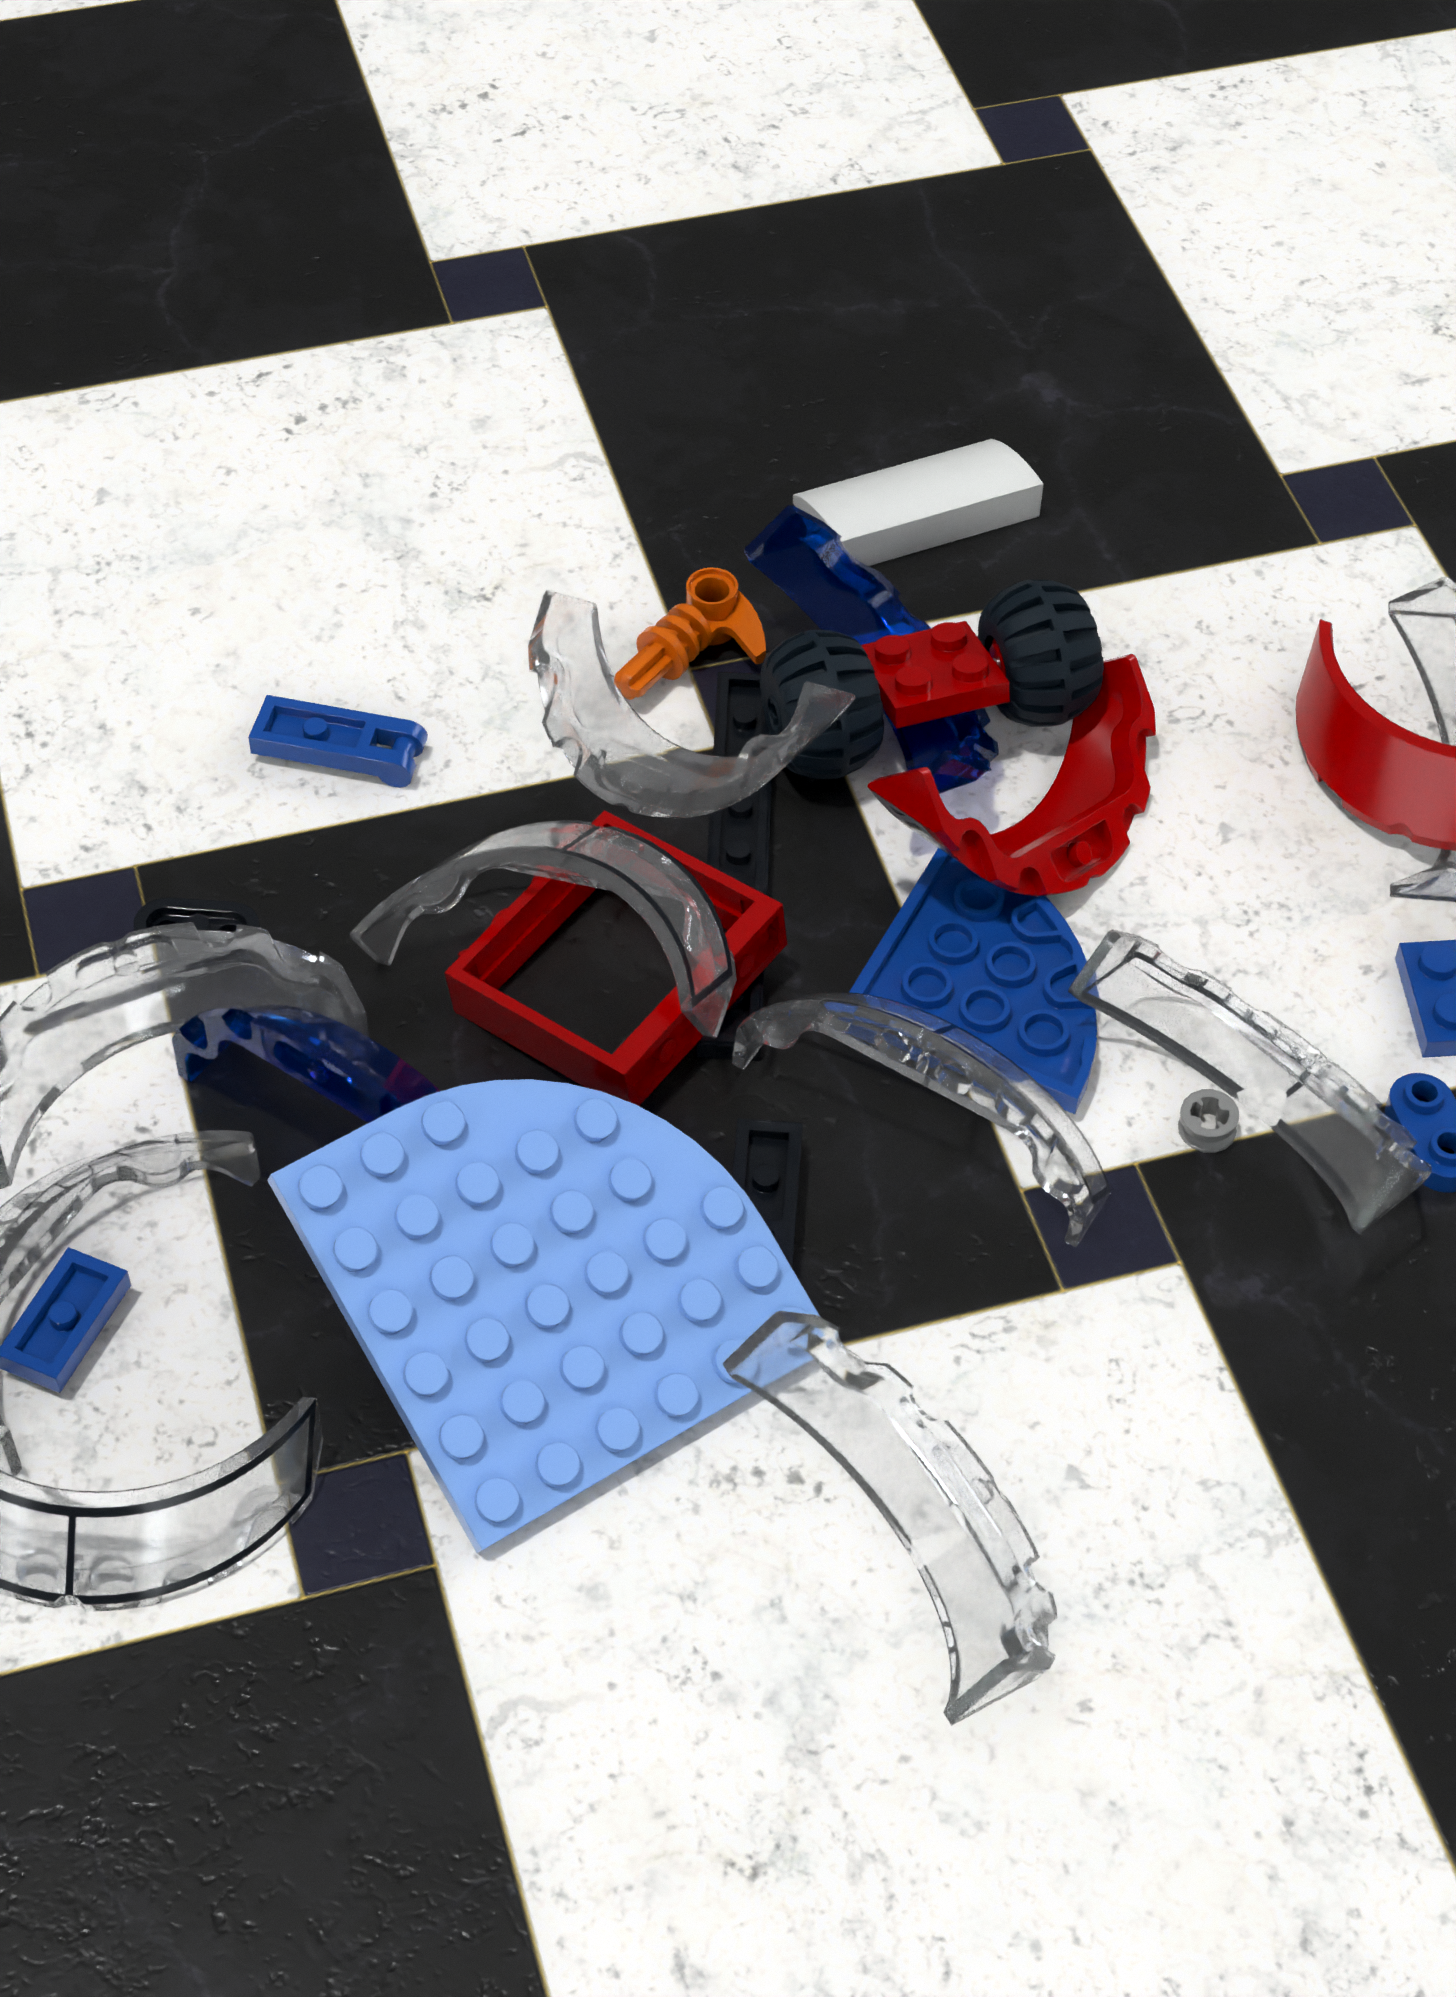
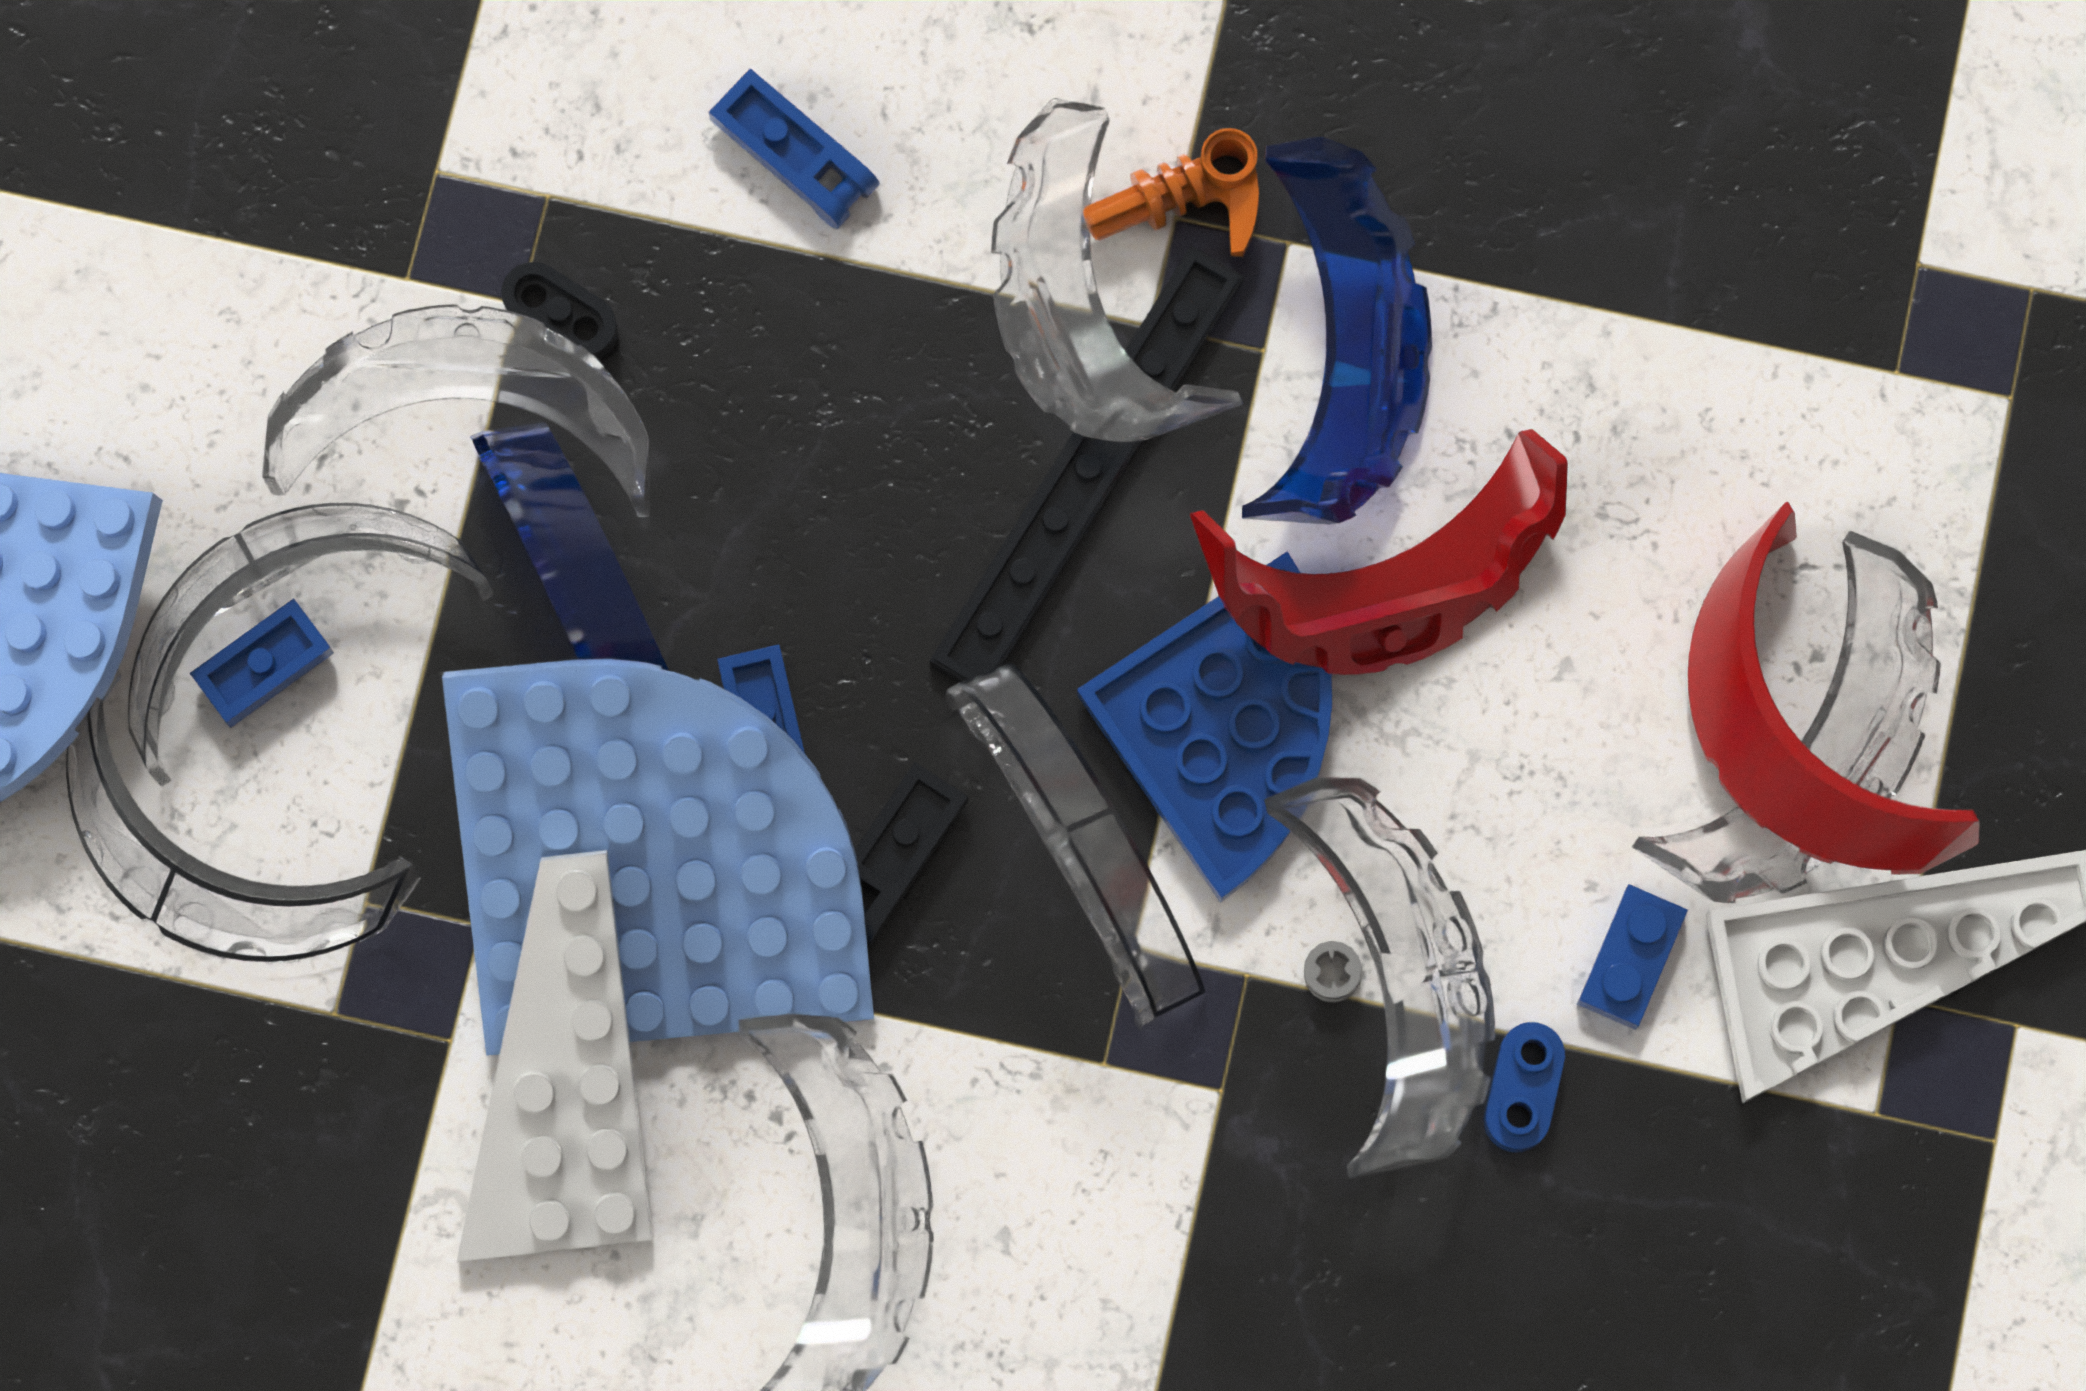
camera: 30 degrees right, 25 degrees up
clear windscreen [350,820,737,1038] -> none
red window [444,810,787,1106] -> none
black plate [760,580,1104,779] -> none
white slope [793,439,1044,575] -> none
none -> white wing [456,850,653,1262]

